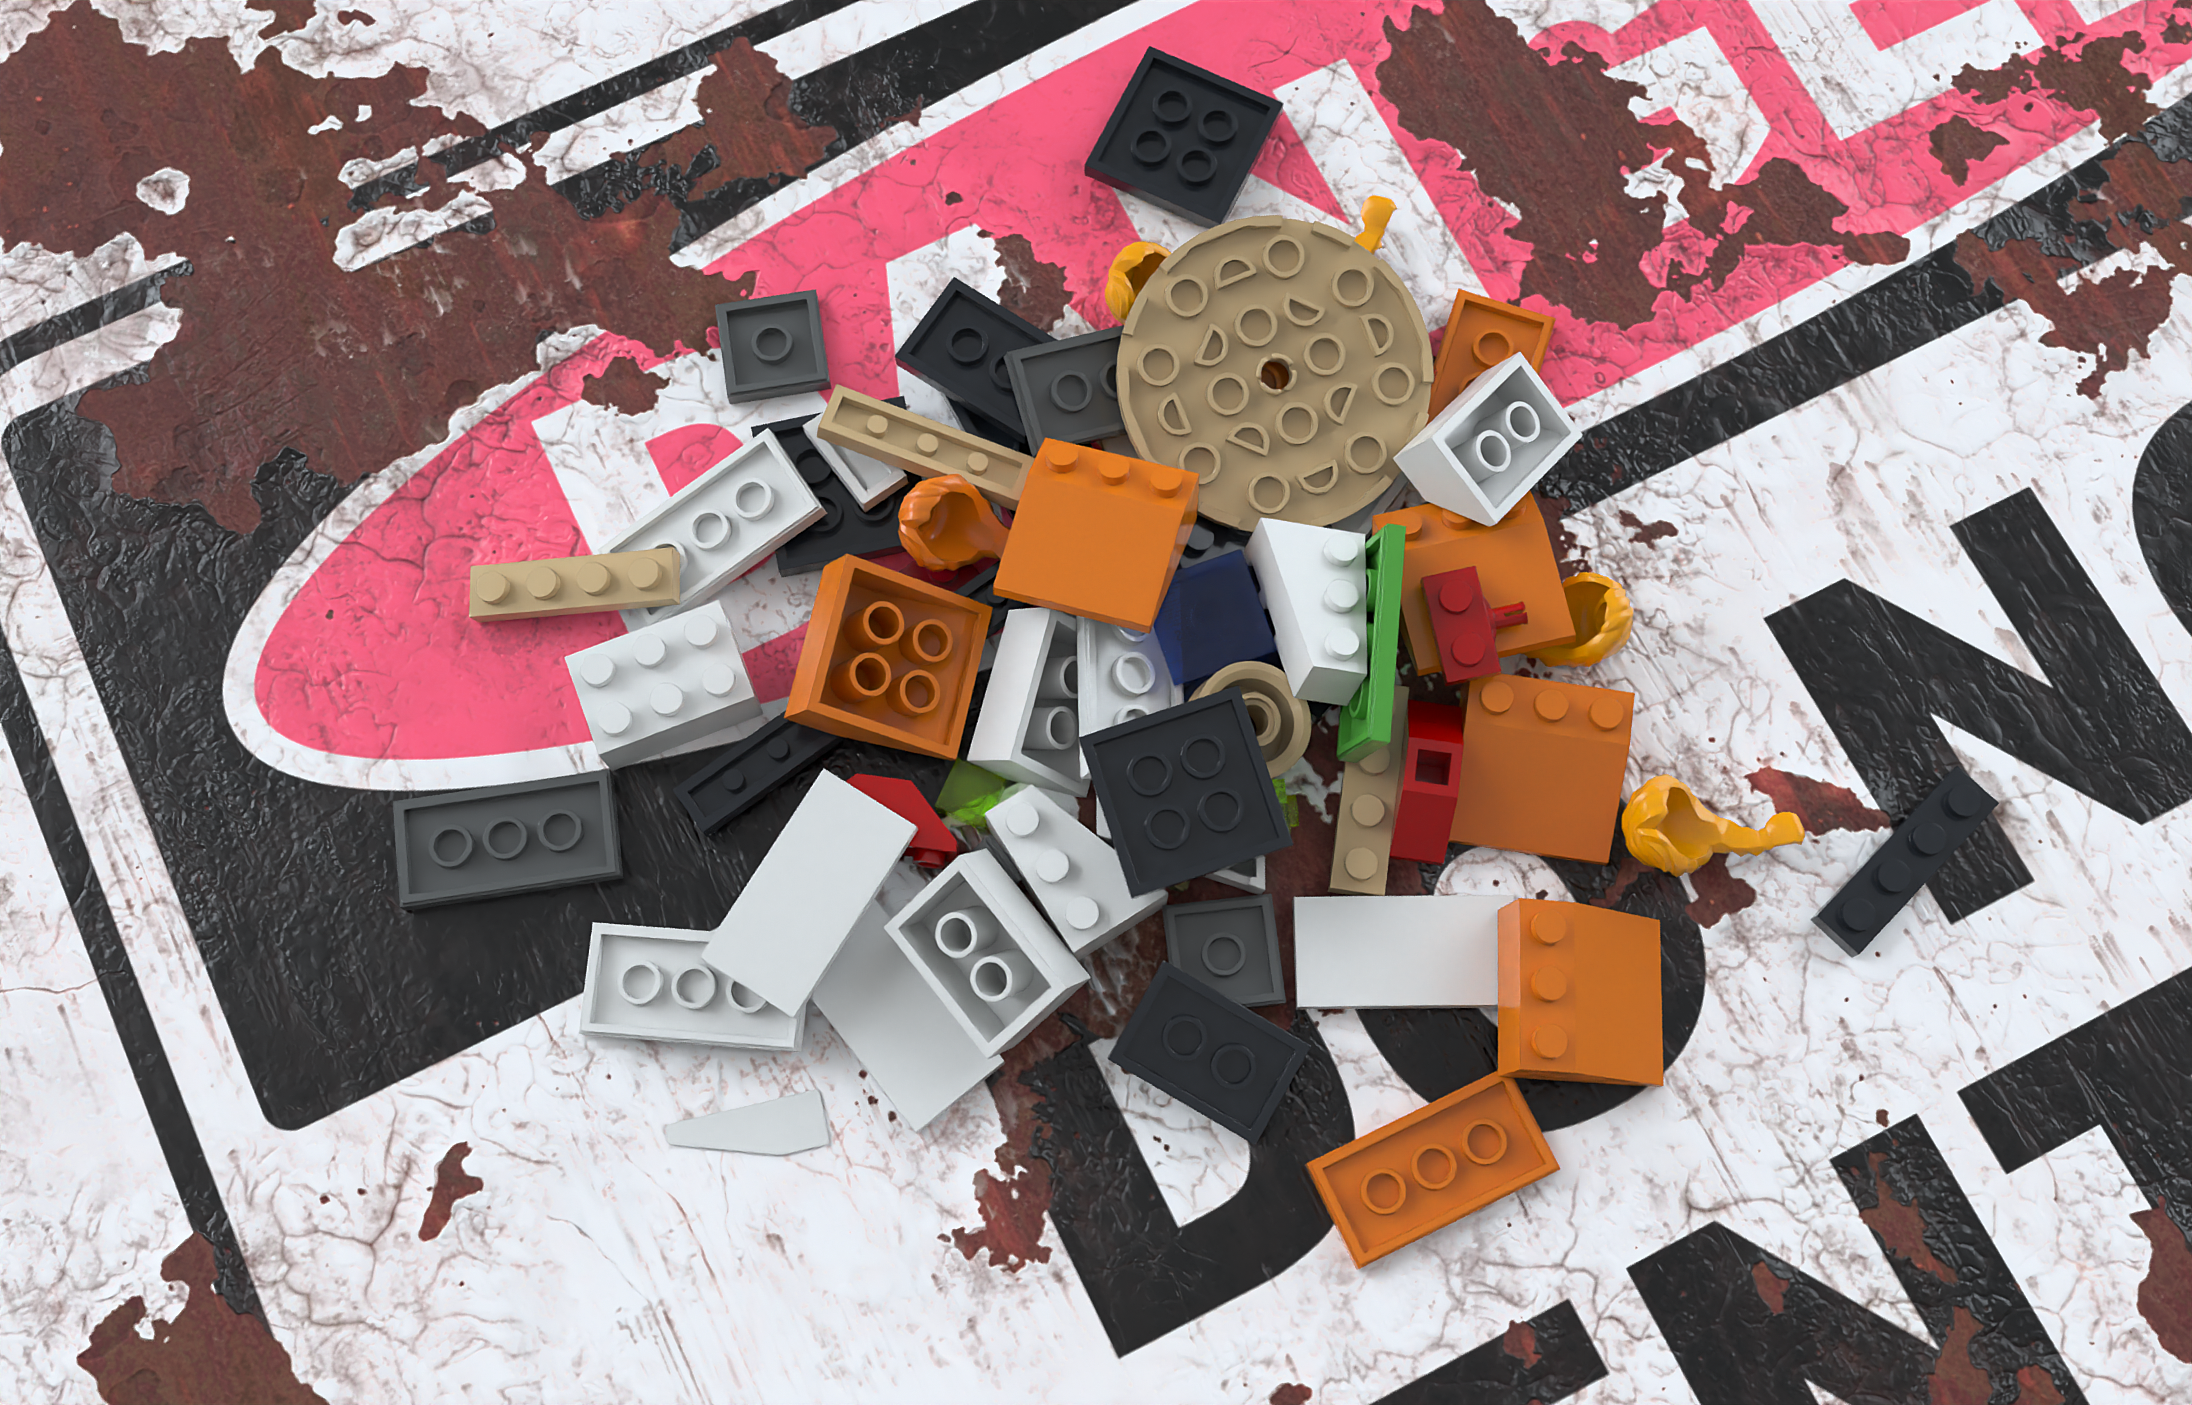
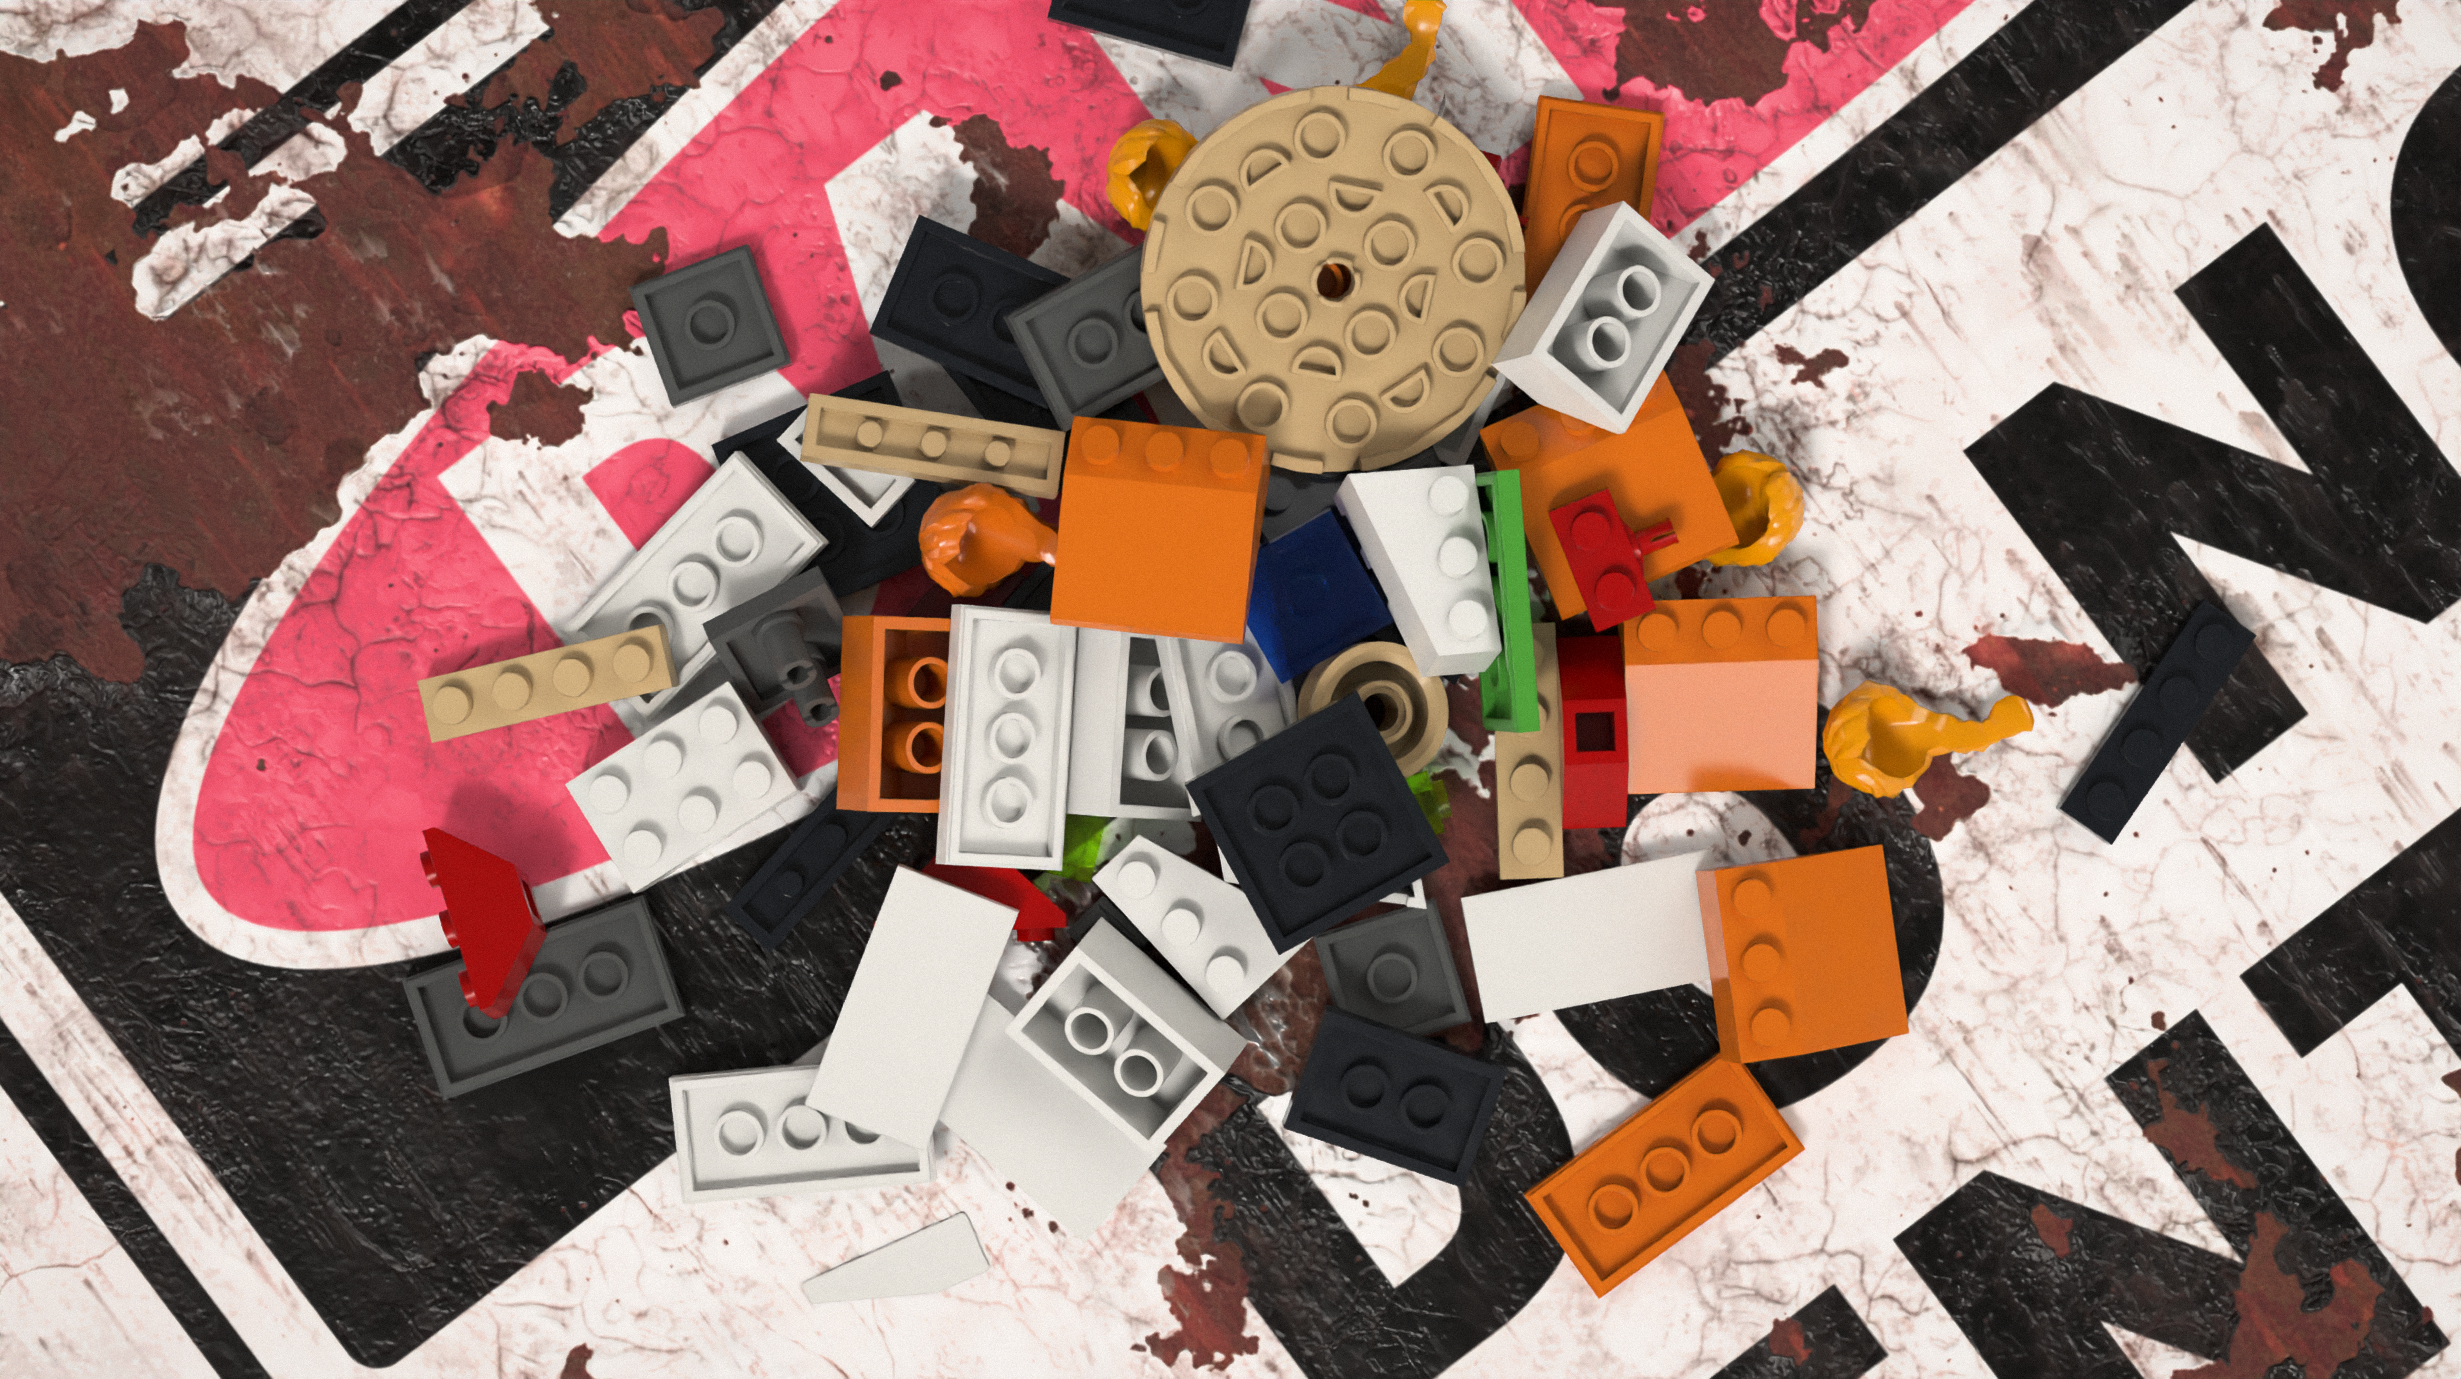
camera: 10 degrees left, 15 degrees up
none -> red slope [420,827,547,1020]
none -> dark grey plate [702,566,847,728]
none -> white tile [935,604,1077,871]

